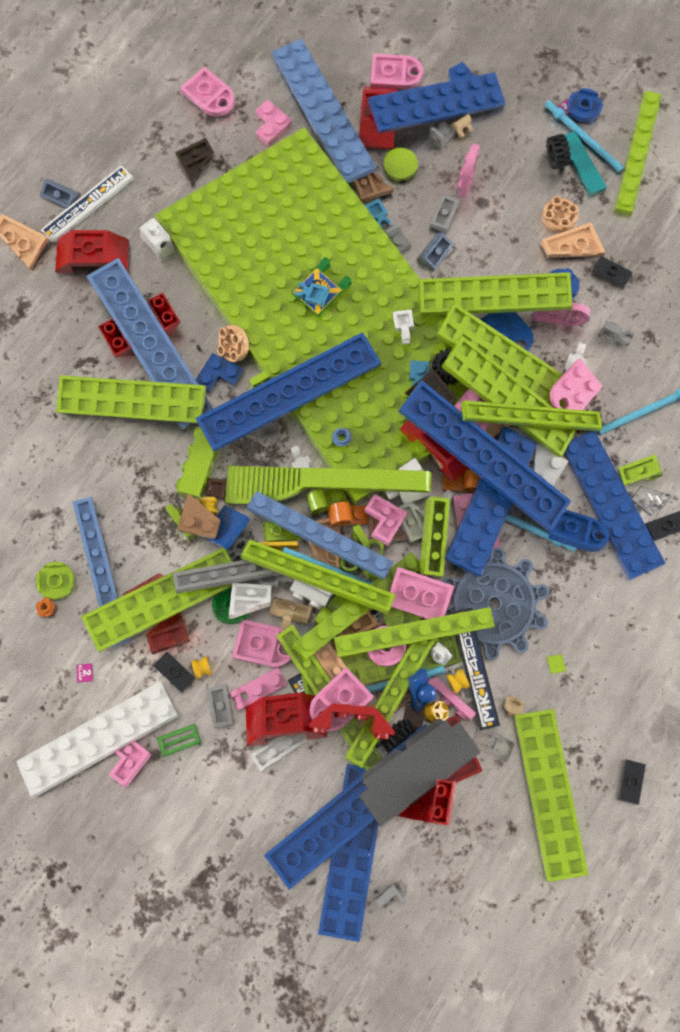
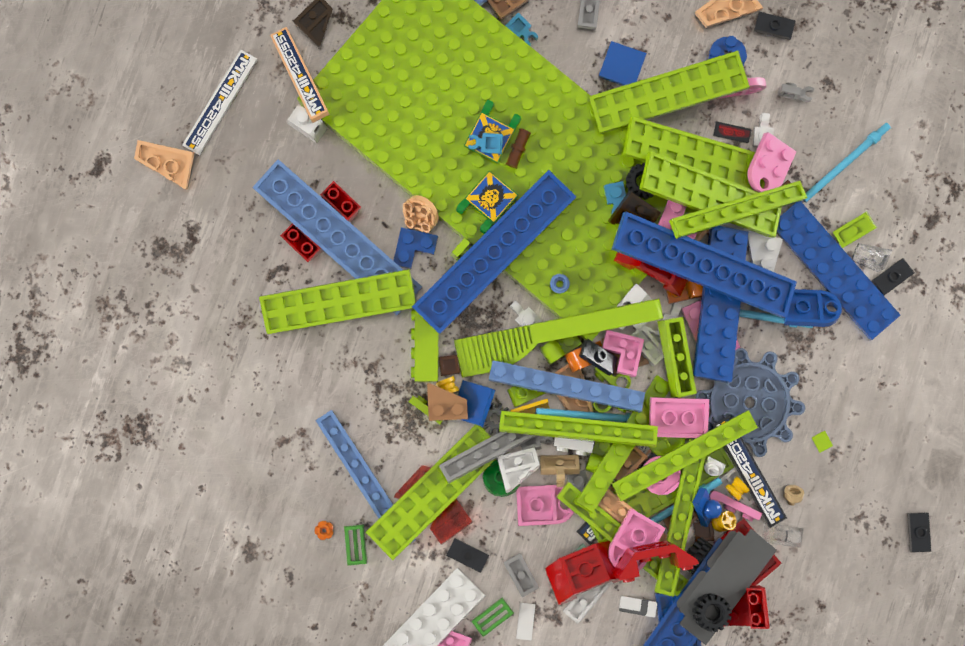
camera: 15 degrees left, 10 degrees up
lime tile [35,562,76,601] -> none
sand blue slope [40,179,80,208] -> none
red slope [55,230,129,273] -> none
dark pink sticker [76,663,93,682] -> none
yellow wheel [191,656,212,679] -> none
bright pink plate [229,667,287,711] -> none
light grey bracket [385,223,411,253] -> none
white plate [393,310,414,345] -> none
sand blue slope [416,232,454,271] -> none
blue plate [480,312,534,352] -> none
lime plate [514,709,589,882] -> none
none -> tile [270,27,330,123]
none -> bright green tile [344,524,367,566]
none -> flag [456,171,519,234]
none -> reddish brown pin [506,128,531,169]
none -> white sticker [516,603,535,641]
none -> black plate [579,339,618,376]
none -> blue tile [598,41,647,86]
none -> white sticker [619,596,657,618]
none -> black tyre [692,593,732,632]
none -> sticker [713,122,751,143]

